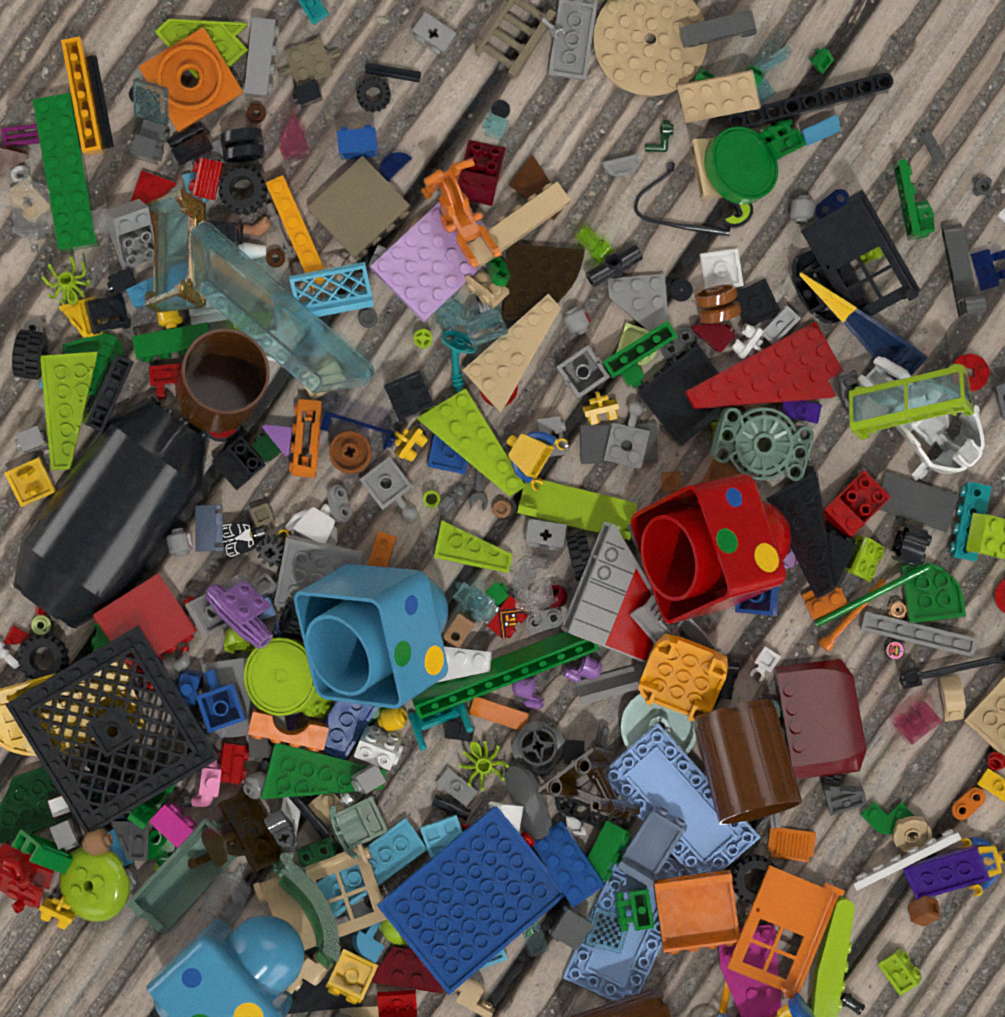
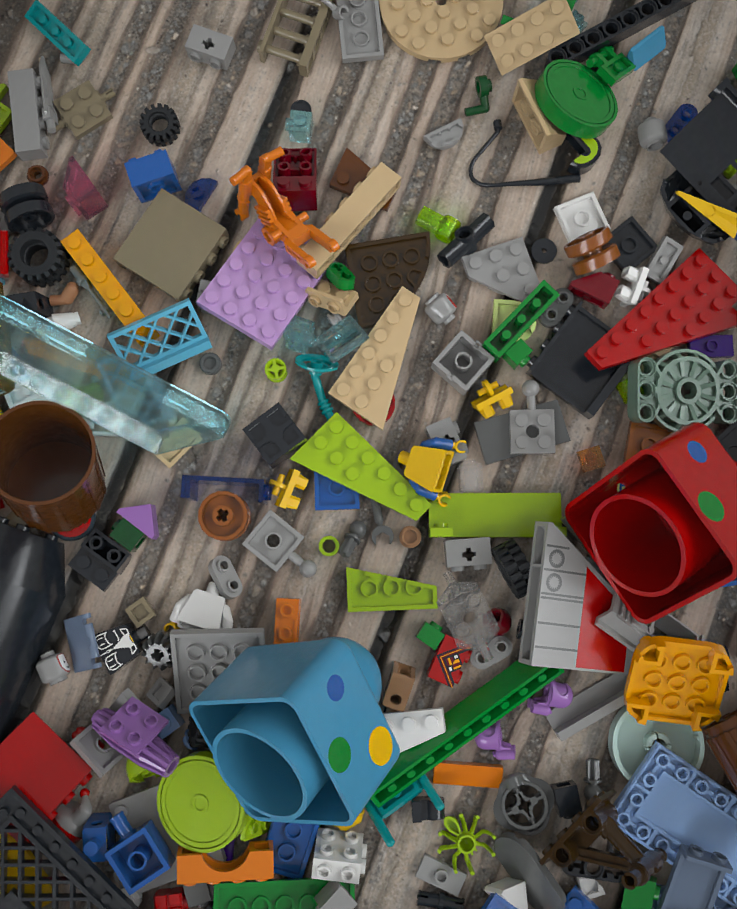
camera: 15 degrees left, 5 degrees down
reddish brown plate [266,248,285,268] -> none
orange brick [289,399,323,478] -> none
black brick [292,79,323,109] -> none
black axle [365,63,421,82] -> none
clear light blue brick [453,582,499,625] -> none
none -> light grey piece [39,55,59,133]

